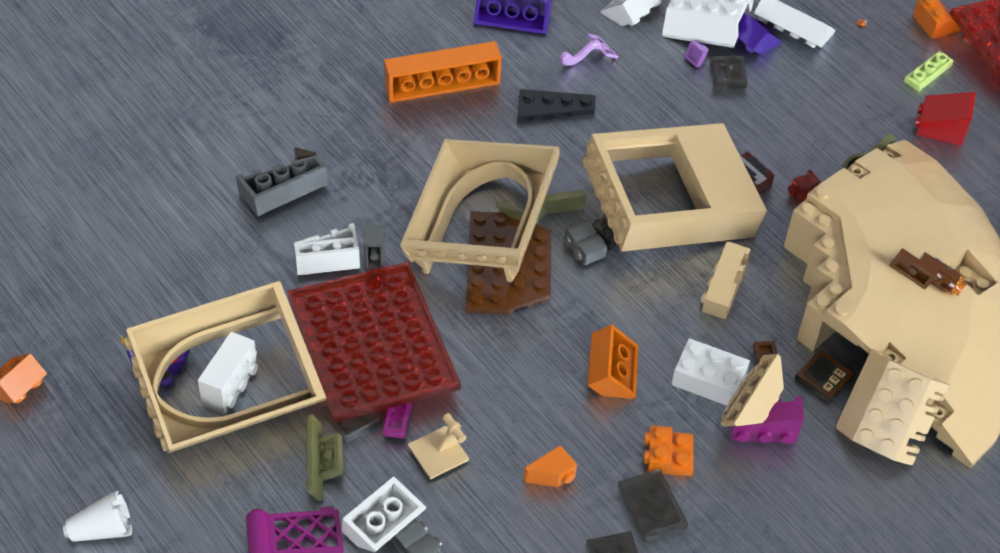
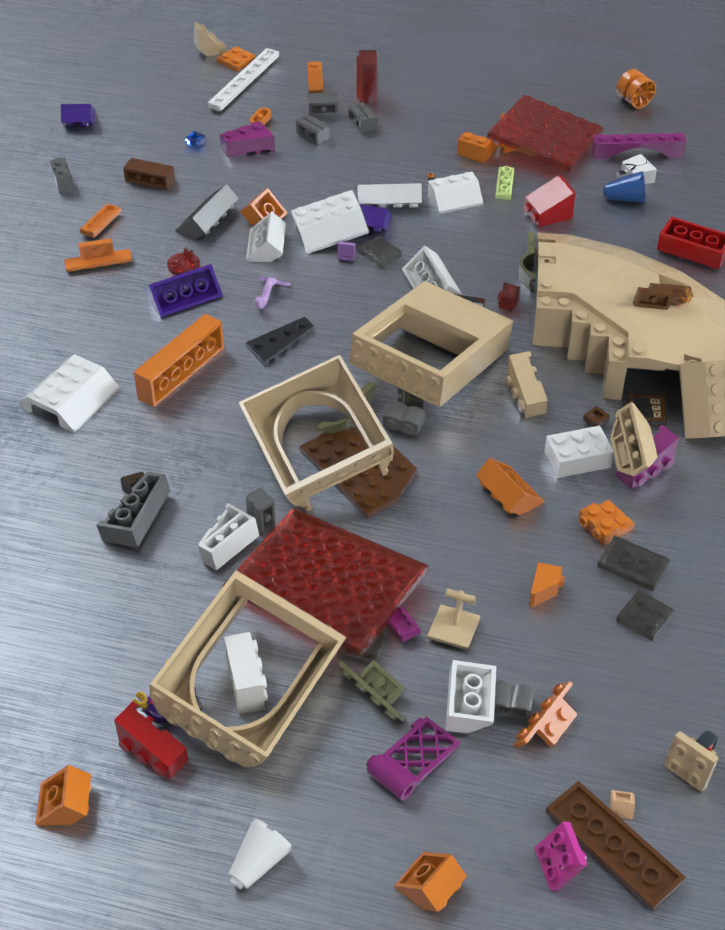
camera: 35 degrees left, 5 degrees down
none -> white slope [19,354,120,433]
none -> red wedge [114,701,189,779]
none -> white slope [402,245,462,296]
none -> white slope [428,172,483,214]

